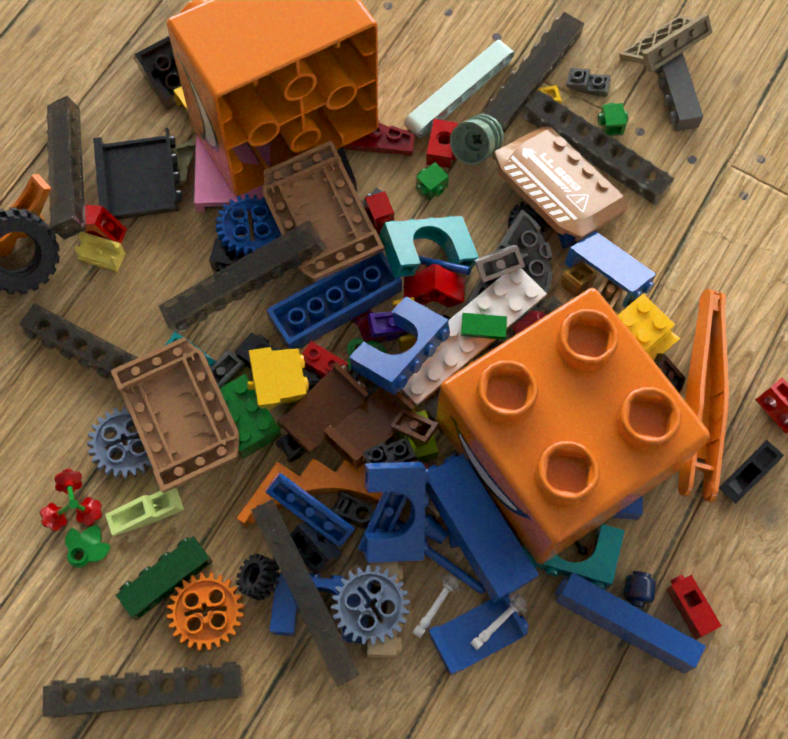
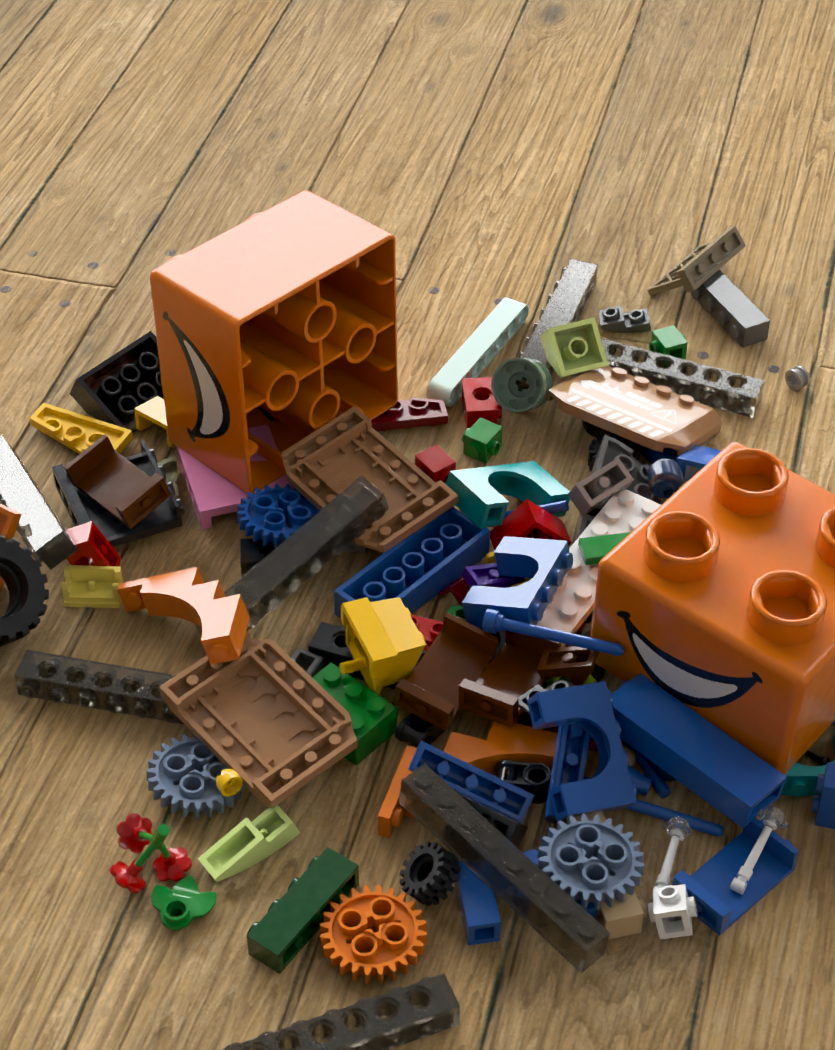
camera: 15 degrees left, 25 degrees down
none -> yellow wing [30,403,133,454]
none -> reddish brown panel [64,434,172,529]
none -> orange arch [117,567,250,665]
none -> yellow hinge [216,769,243,797]
none -> blue piece [482,608,624,656]
none -> yellowish green slope [540,317,609,378]
none -> dark blue head [647,458,684,499]
none -> white brick [648,884,697,940]
none -> light grey bush [785,365,810,391]

